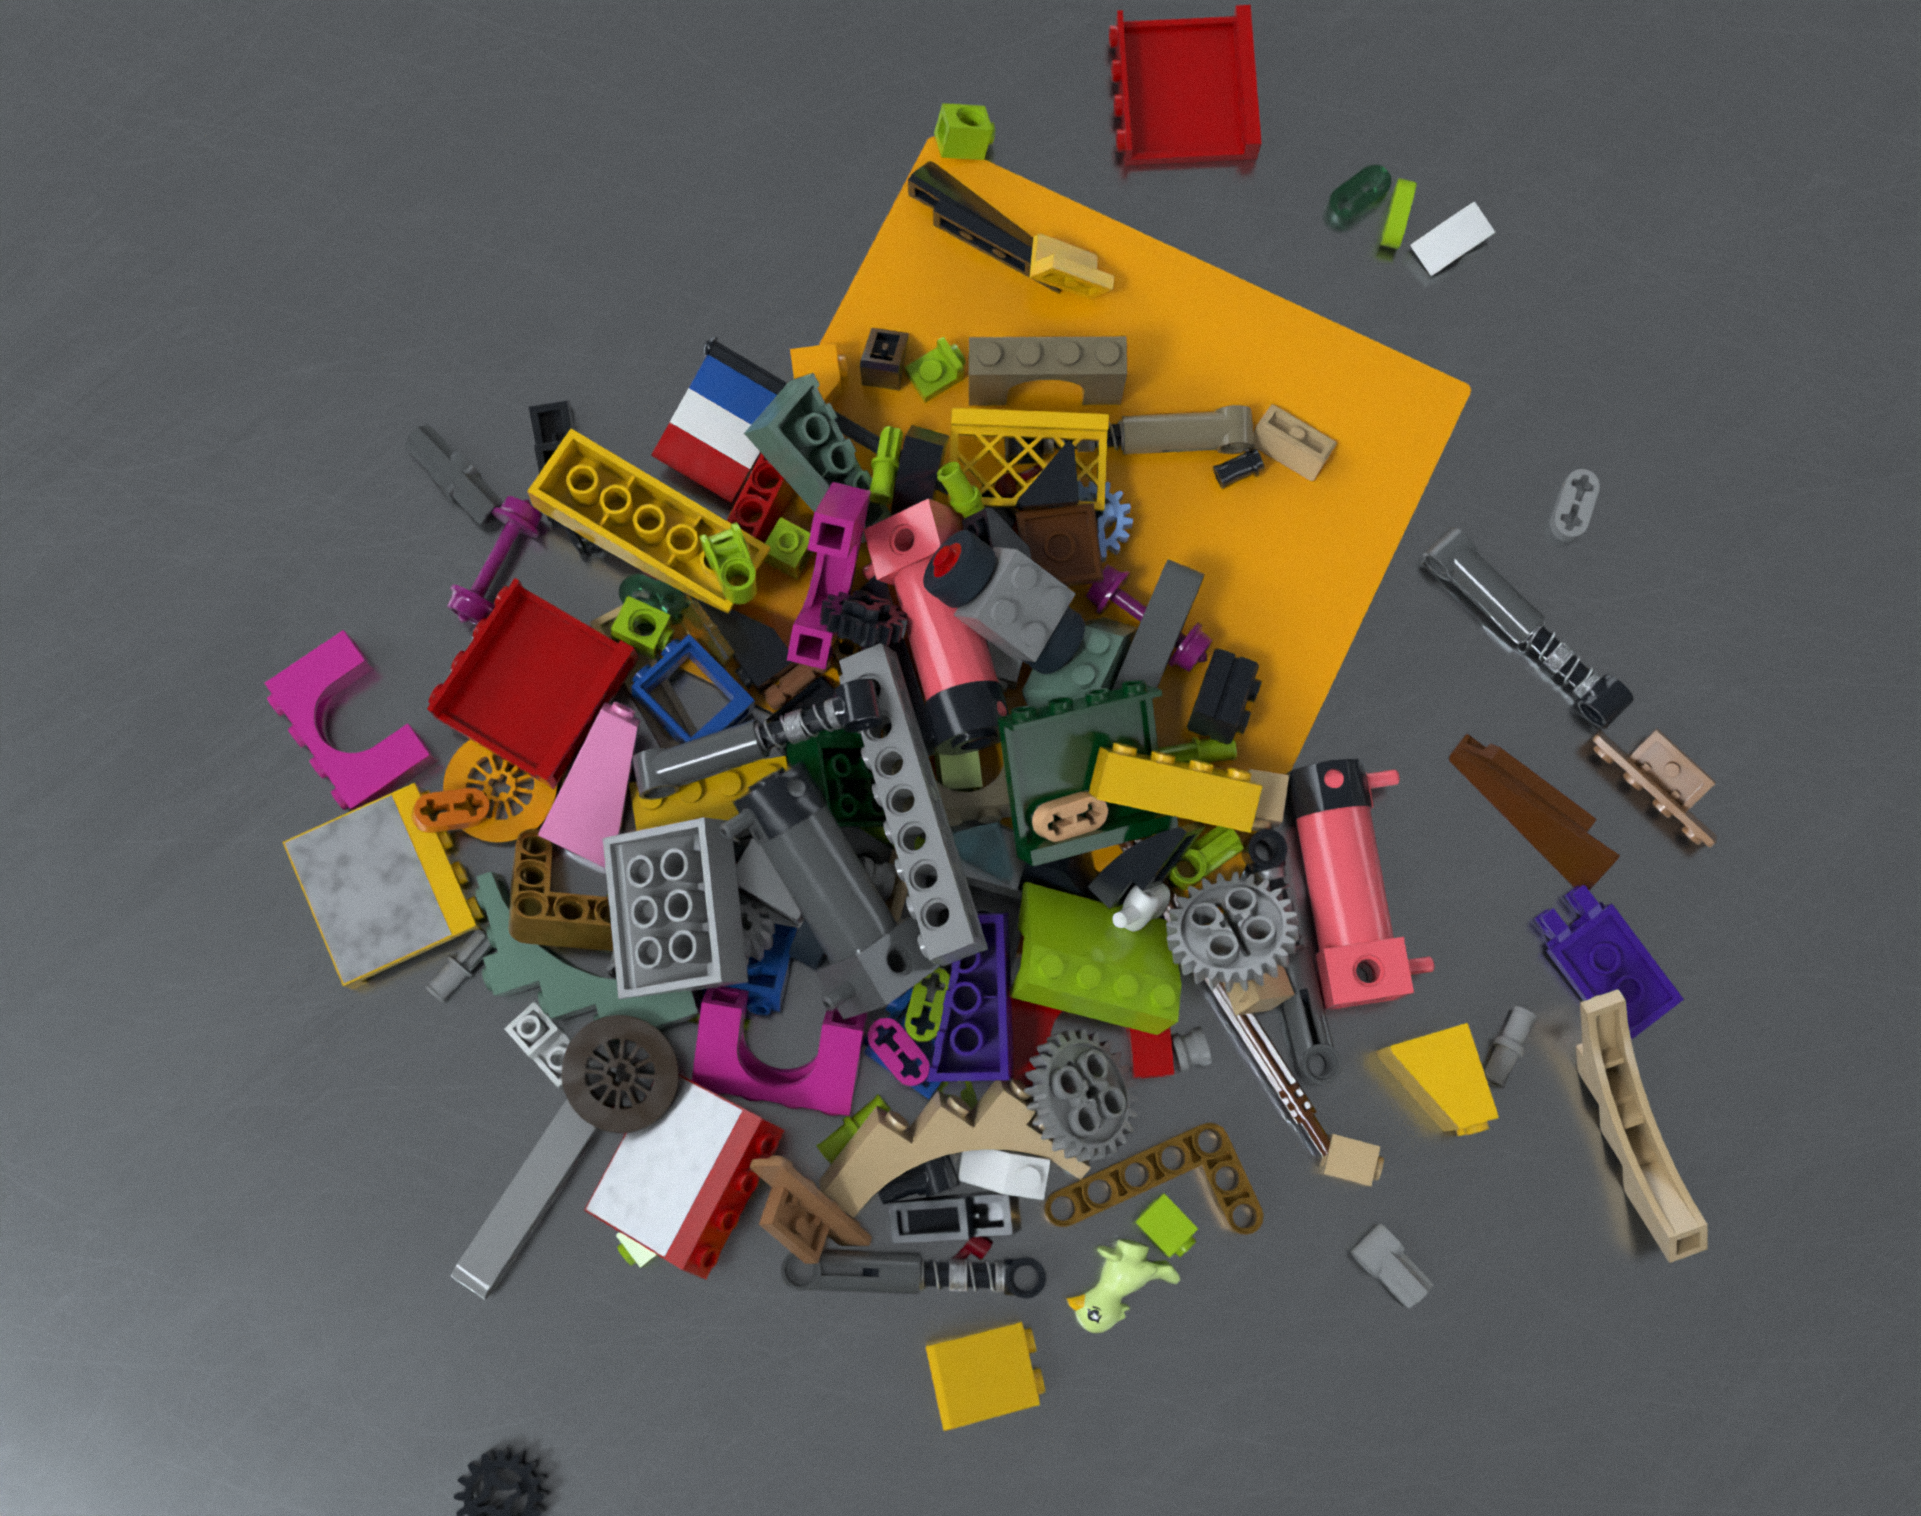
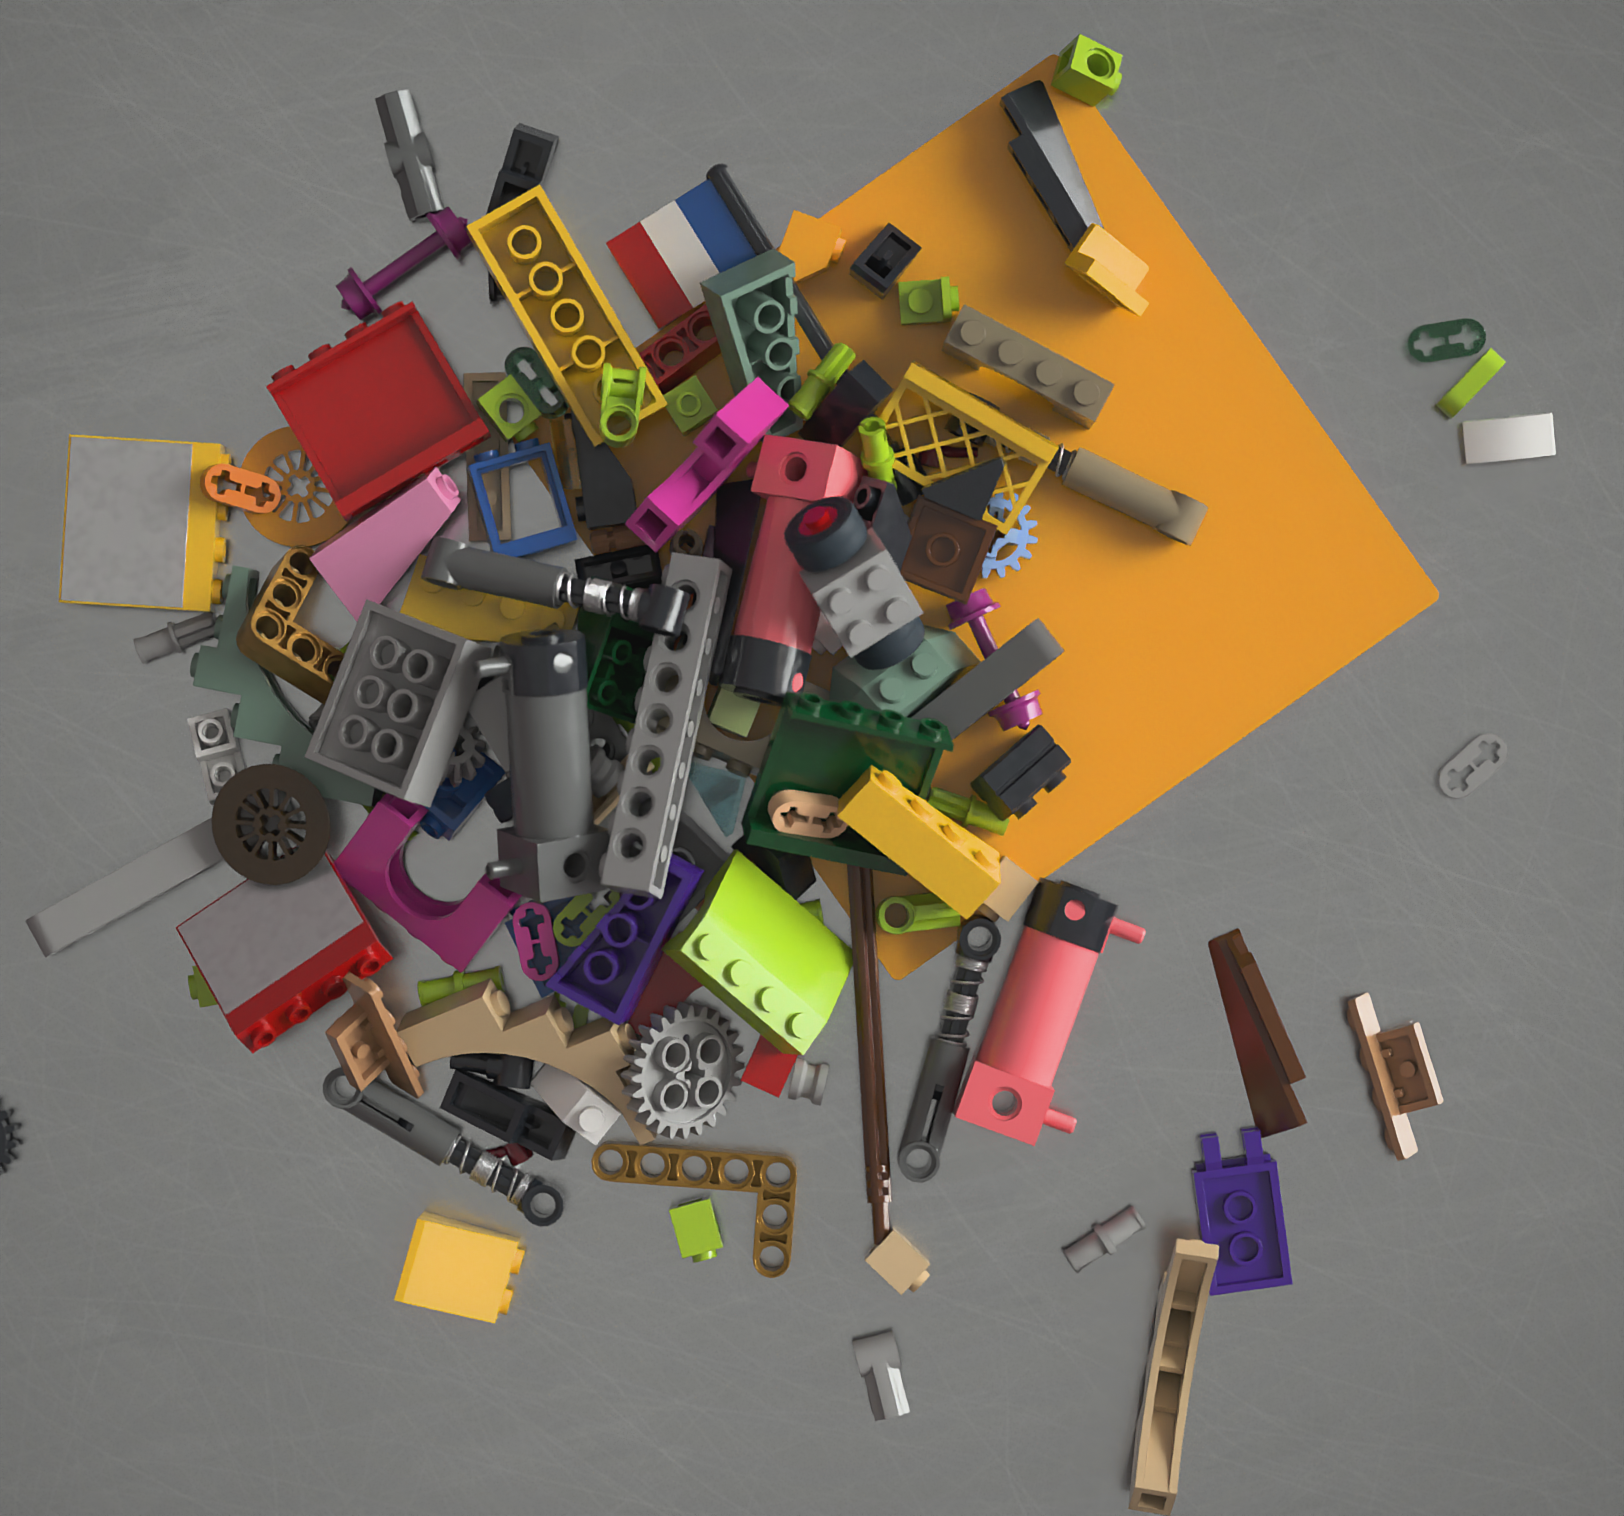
camera: 30 degrees right, 10 degrees up
dark pink arch [264,630,438,811] -> none
black gear [820,590,908,647] -> none
yellowish green animal [1066,1239,1180,1333] -> none
black slope [1088,822,1206,909] -> none
red panel [1109,4,1262,166] -> none
white piece [1113,883,1170,932] -> none
light grey gear [1166,872,1299,992] -> none
black pin [1212,448,1265,489] -> none
tan brick [1223,965,1295,1016] -> none
tan slope [1253,404,1337,481] -> none
yellow slope [1376,1023,1499,1137] -> none
piece [1422,527,1634,729] -> none

